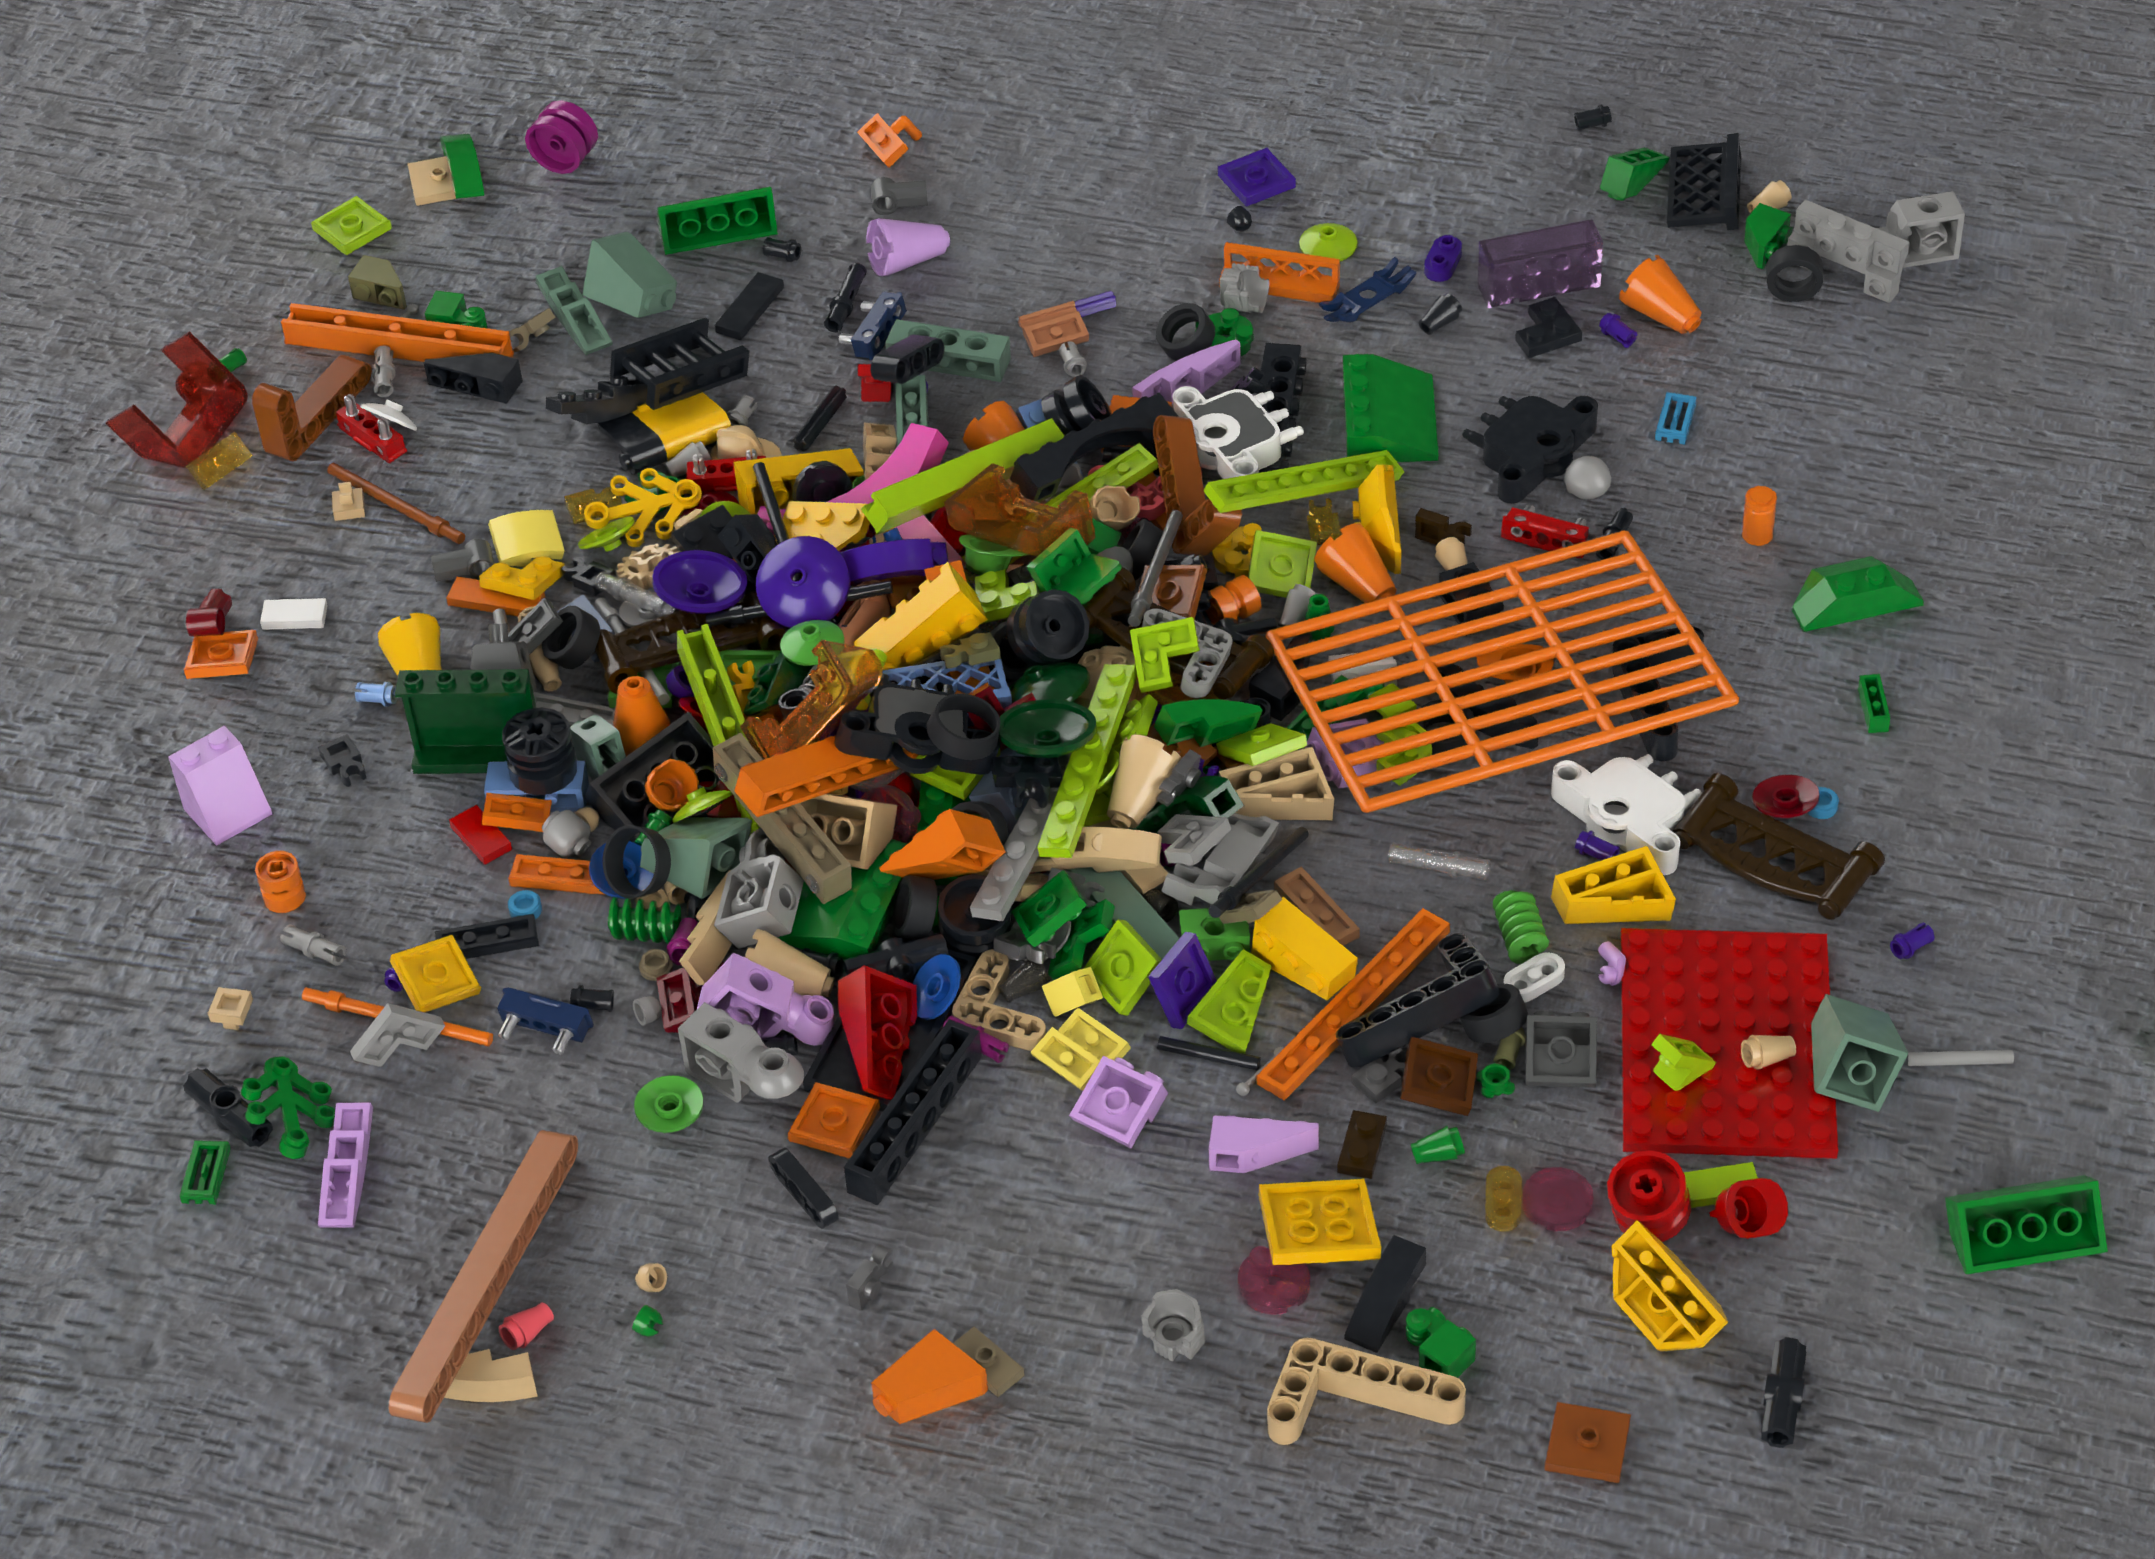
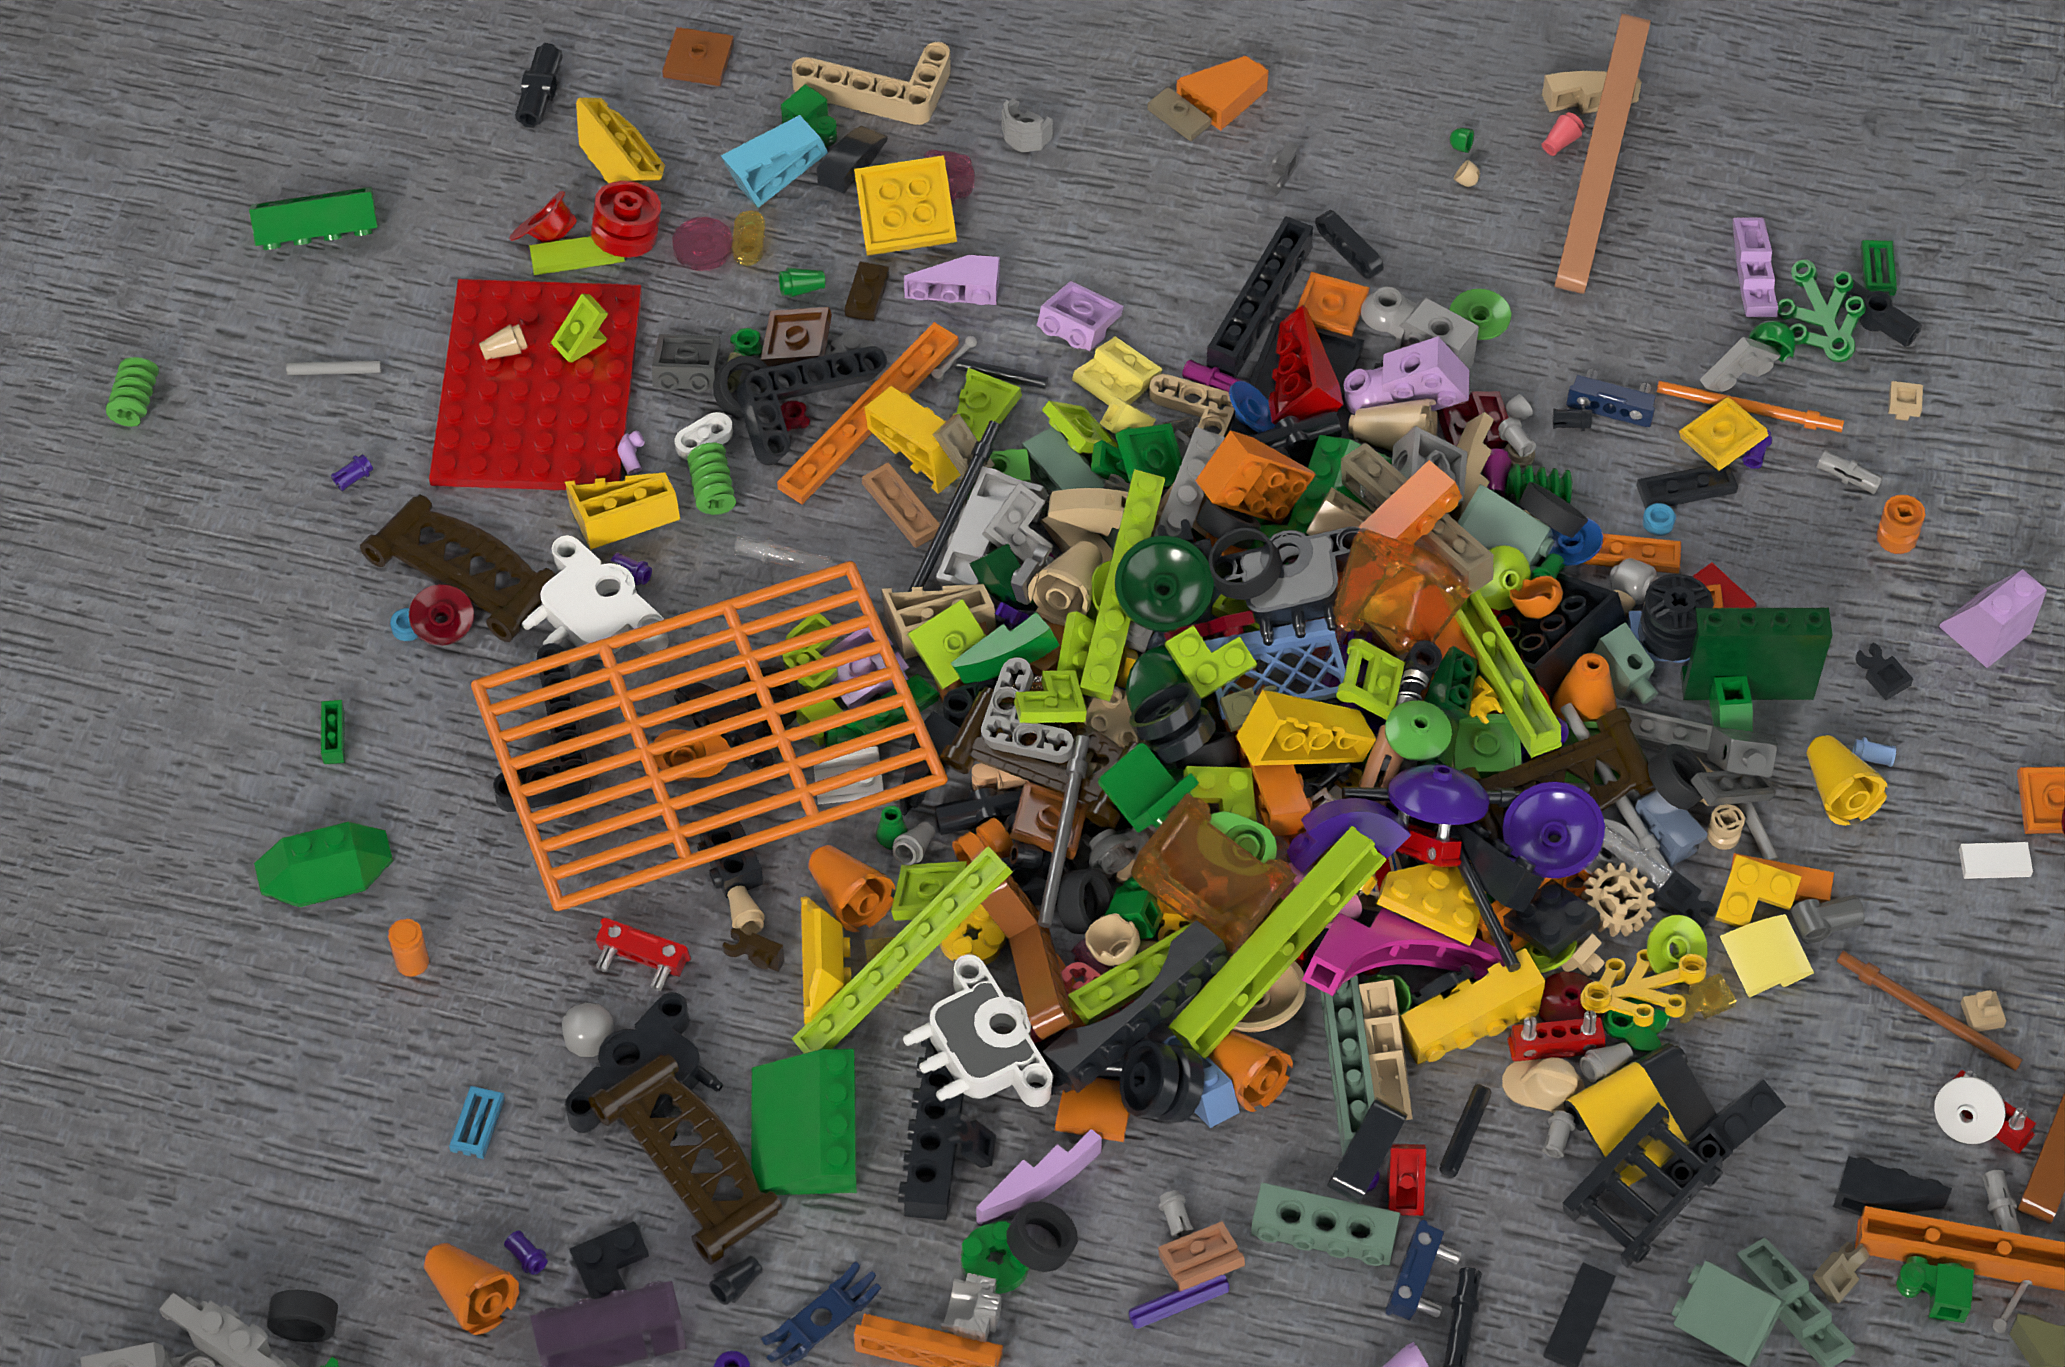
camera: 175 degrees right, 10 degrees up
dark purple plate [1148,932,1217,1029] -> none
black axle [1596,508,1633,560] -> none
sand green slope [1811,994,1908,1112] -> none
none -> dark brown piece [589,1054,782,1265]
none -> medium azure wedge [721,115,828,208]
none -> lime plate [1165,625,1257,700]
none -> light grey pin [1498,418,1536,457]
none -> green hair [1749,321,1796,362]

